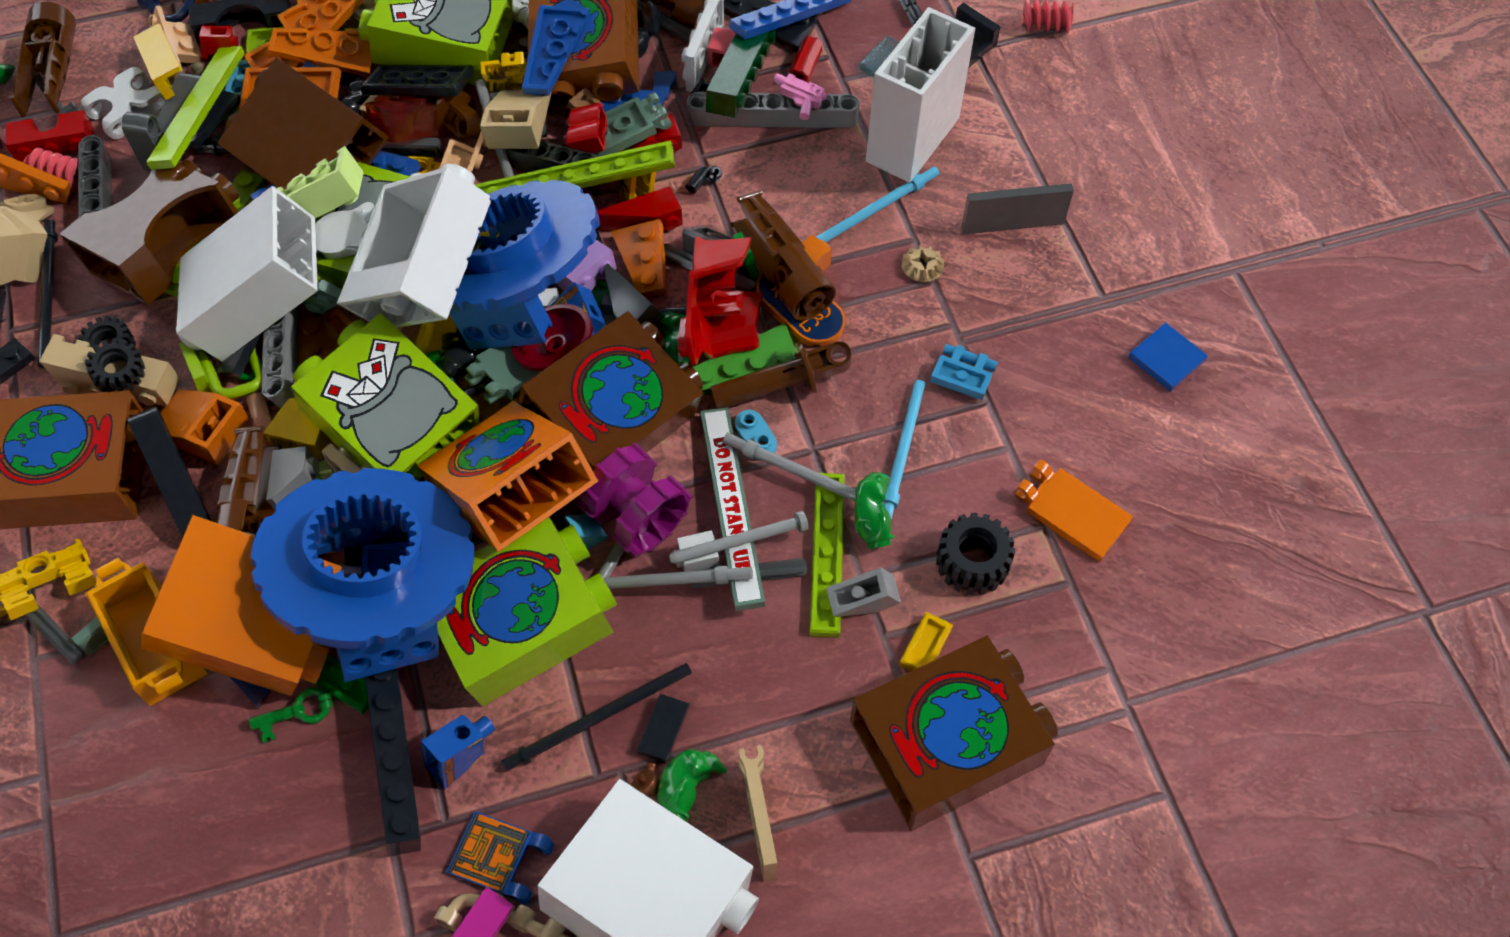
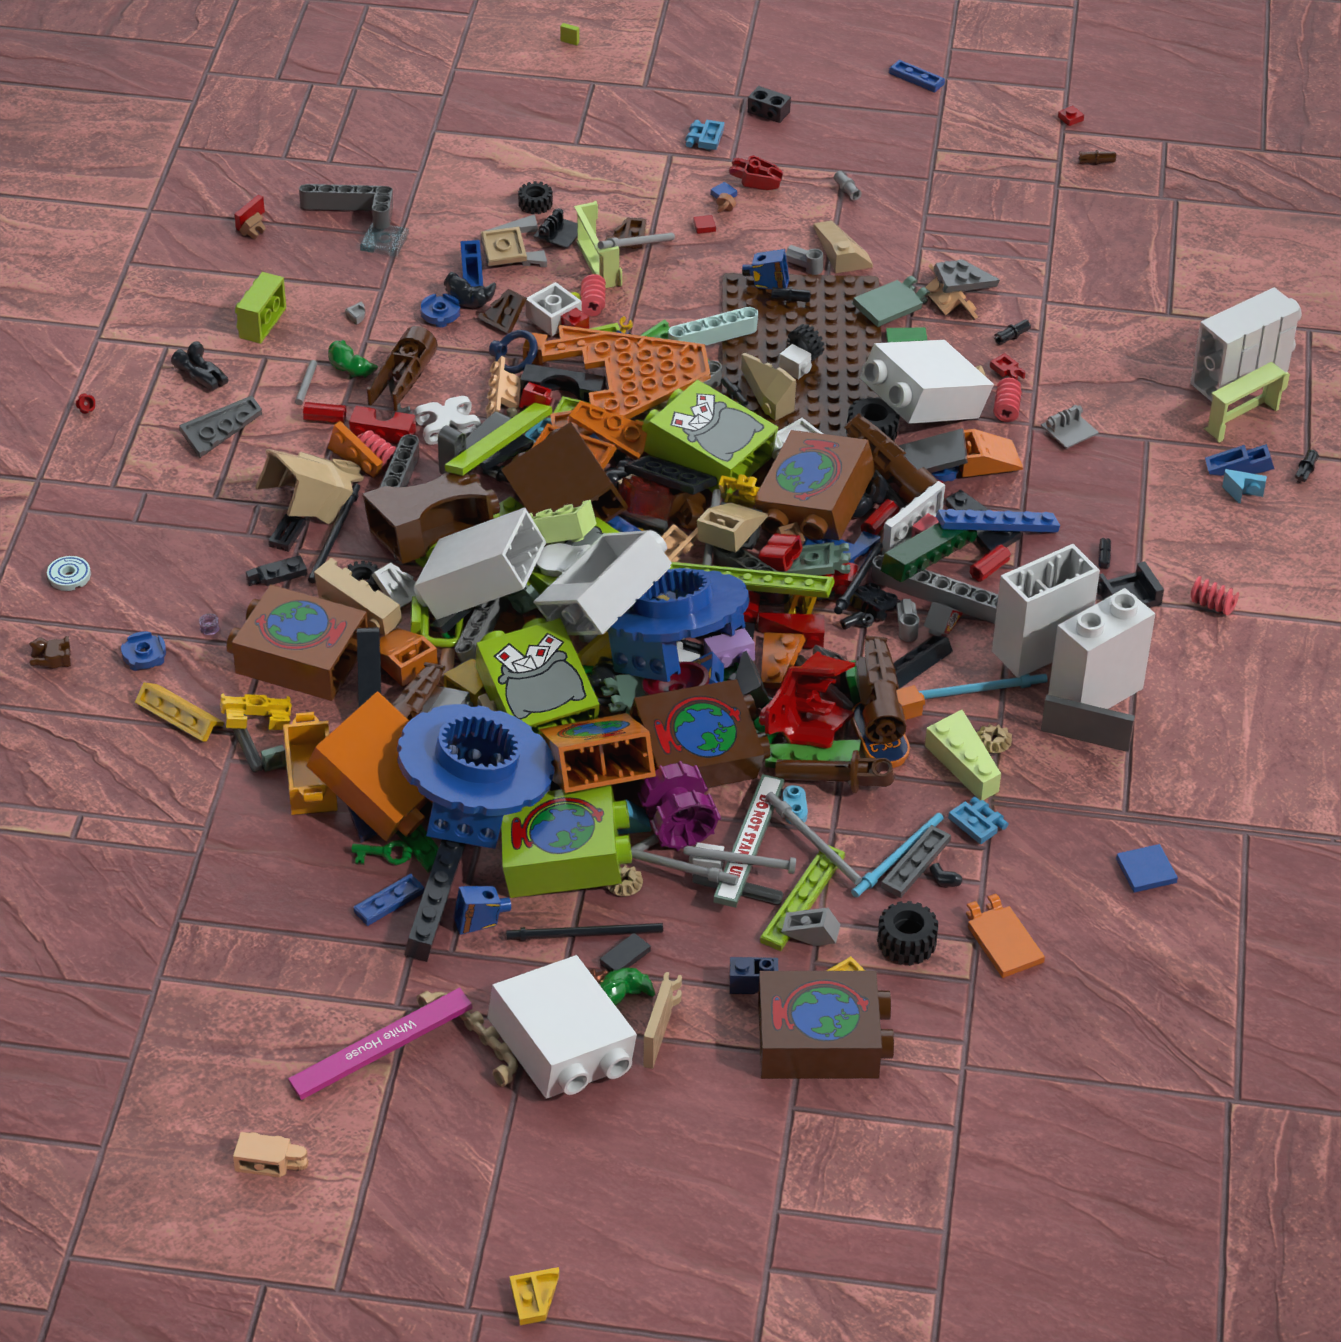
camera: 25 degrees right, 15 degrees down
black tyre [85,339,145,392] -> none
yellow panel [133,24,182,100] -> none
flag [446,811,555,904] -> none
blue wing [522,5,591,96] -> none
bright pink piece [773,73,827,120] -> none
green animal [854,472,895,549] -> none
none -> blue tile [353,874,425,926]
none -> white wing [372,563,416,608]
none -> tan gear [606,864,643,896]
none -> dark blue slope [729,957,778,994]
none -> black bar [834,542,883,614]
none -> black hinge [849,583,901,621]
none -> red axle [860,499,899,535]
none -> dark grey plate [881,825,951,898]
none -> black slope [893,635,953,690]
none -> light grey piece [896,599,919,642]
none -> light grey slope [924,602,963,636]
none -> yellowish green wedge [925,710,1001,800]
none -> black arm [929,863,962,887]
none -> white brick [1048,588,1155,709]

